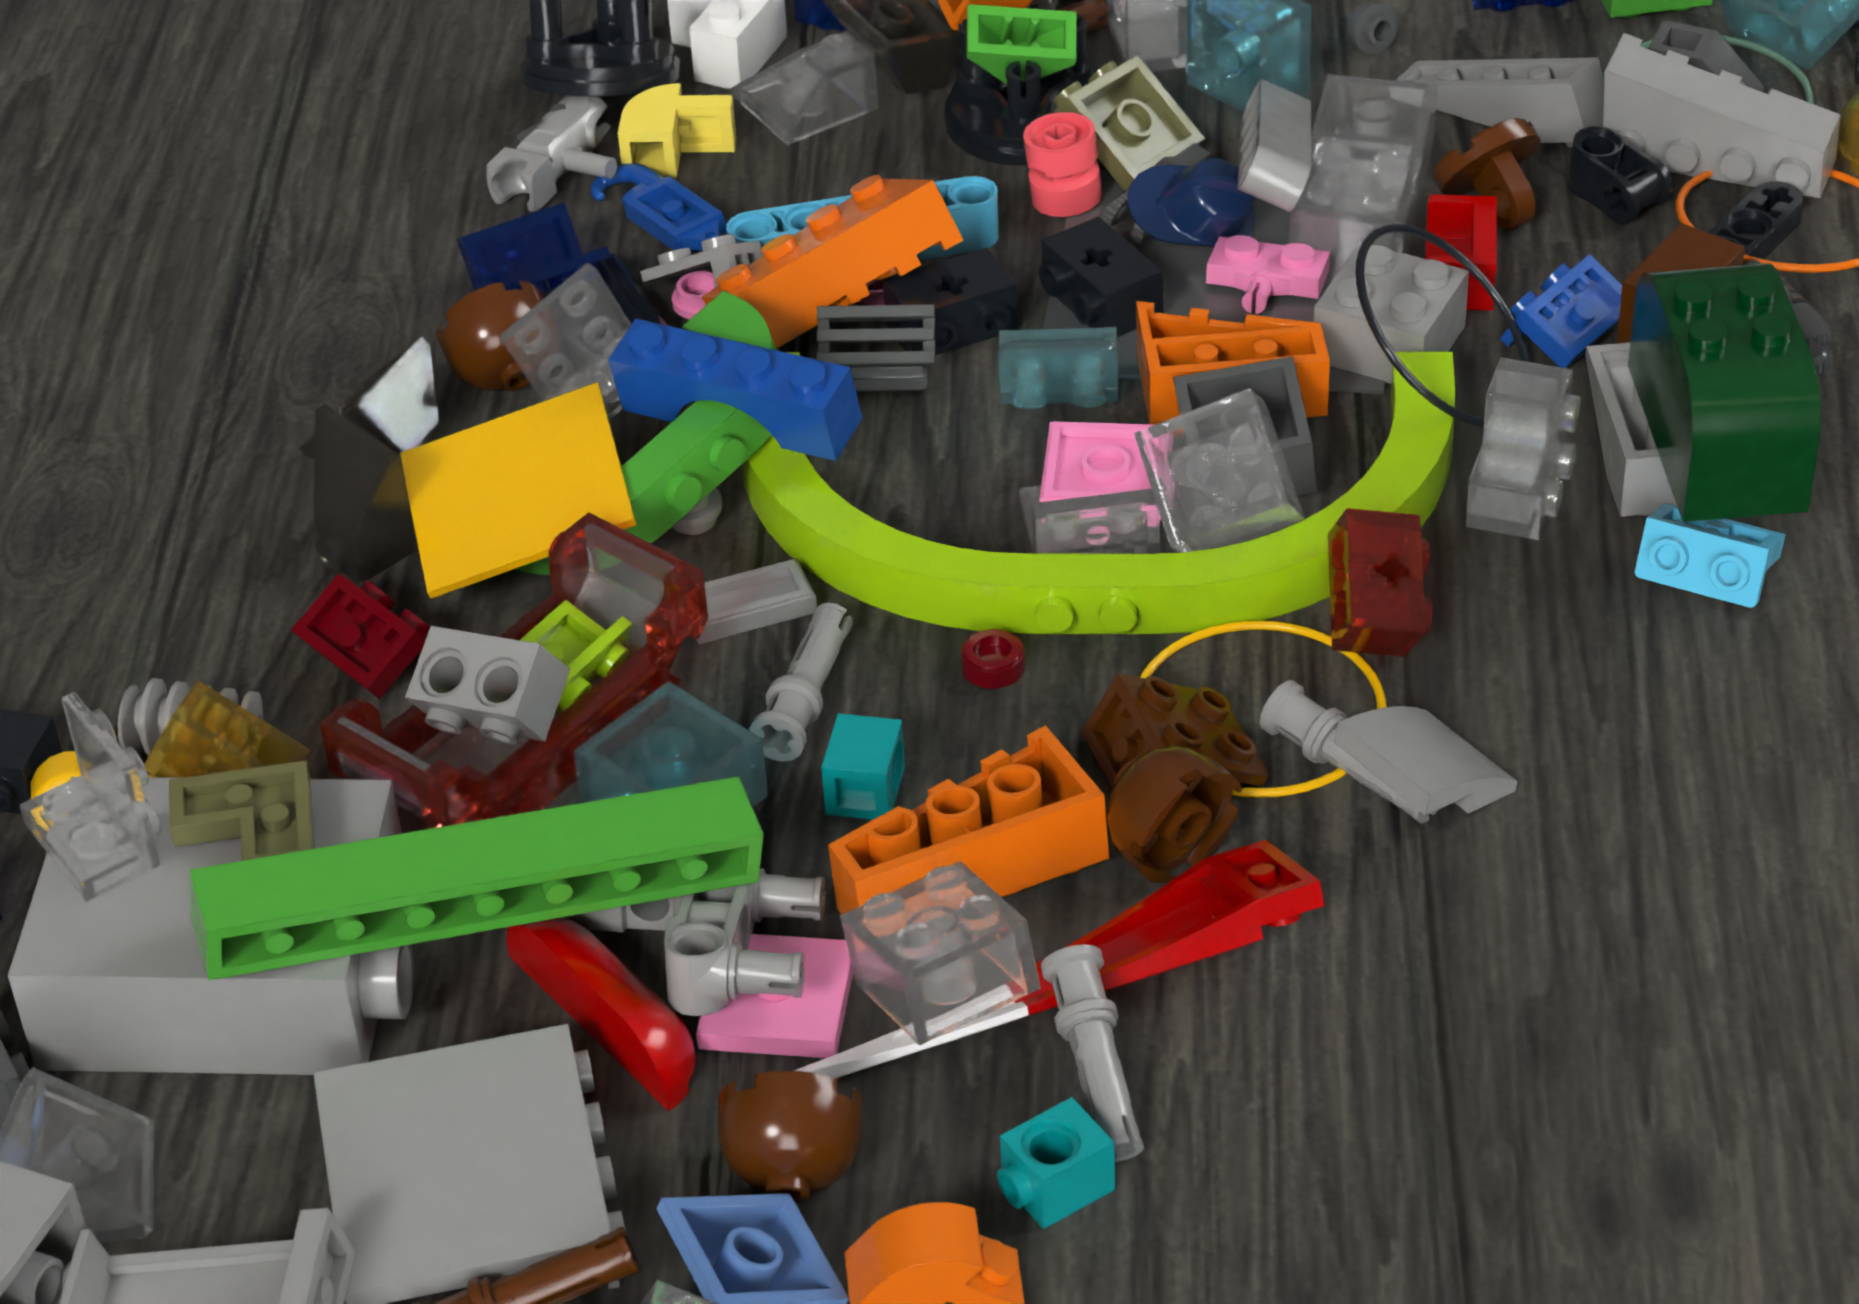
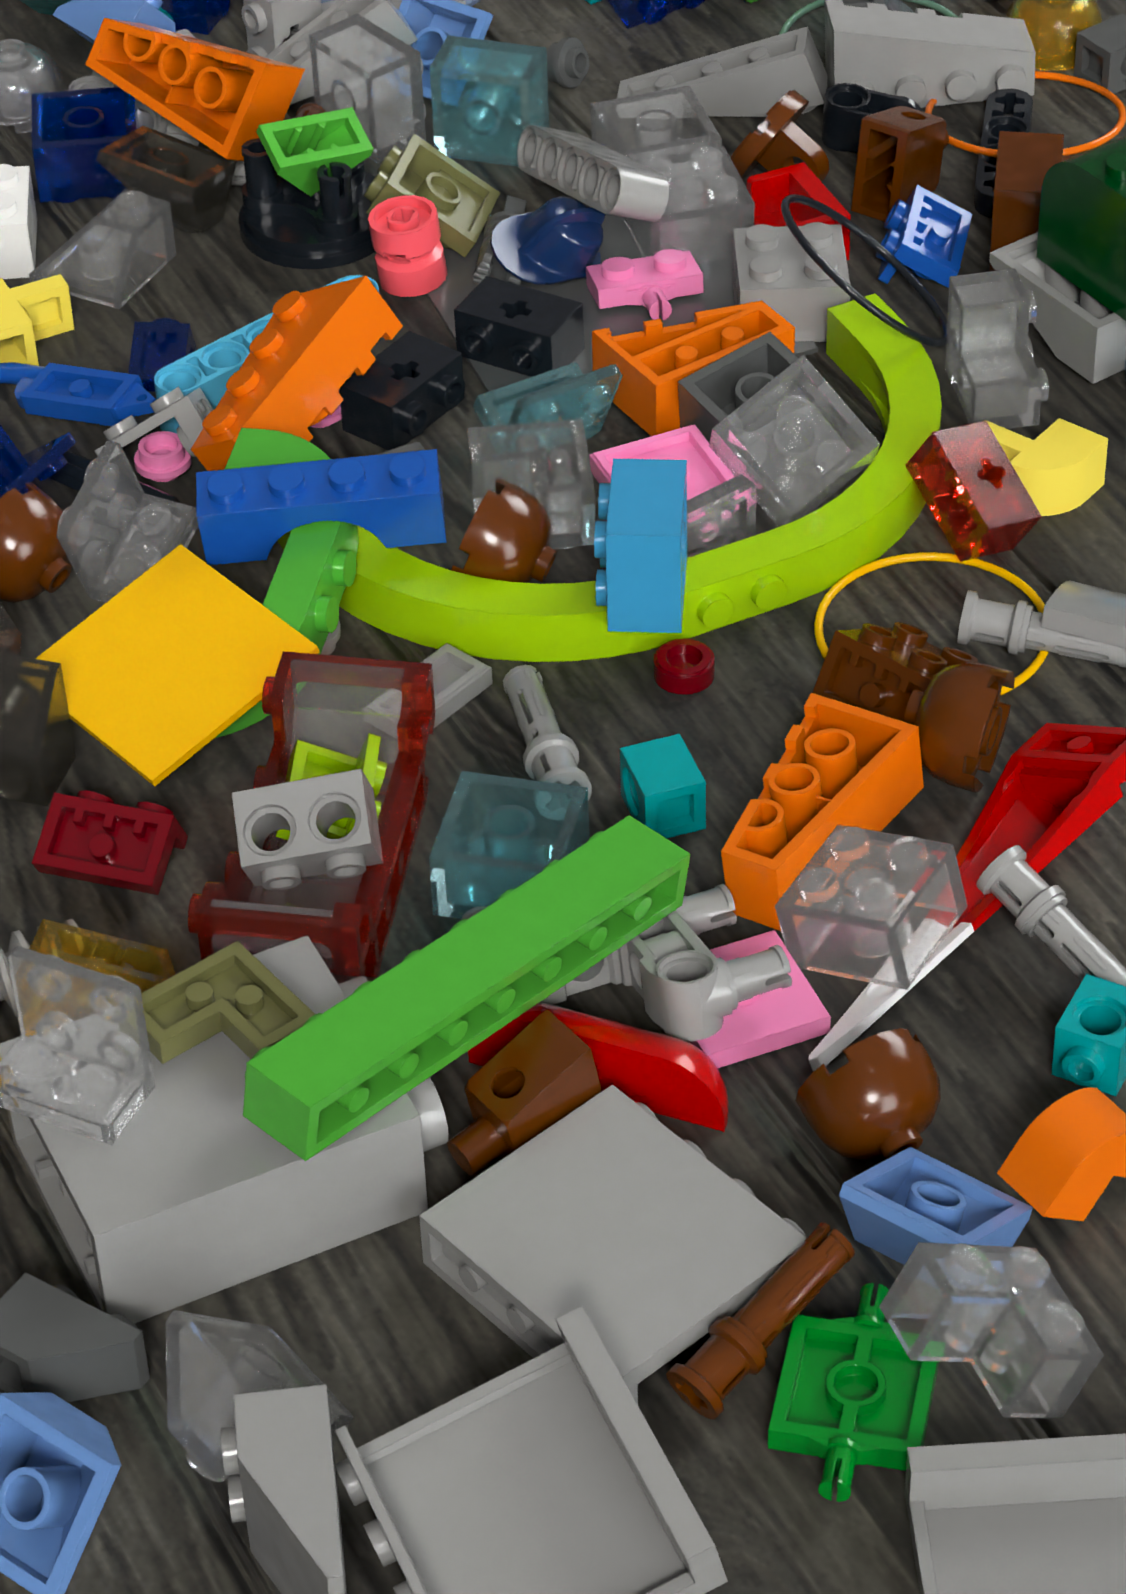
camera: 30 degrees left, 0 degrees up
dark grey tile [817,305,935,367] -> none
none -> clear blue bracket [128,318,196,392]
none -> reddish brown torso [447,1009,602,1176]
none -> reddish brown cylinder [451,477,557,583]
none -> clear brick [467,419,595,549]
none -> dark azure brick [594,459,687,633]
none -> reddish brown torso [851,106,949,222]
none -> light yellow brick [970,418,1108,516]

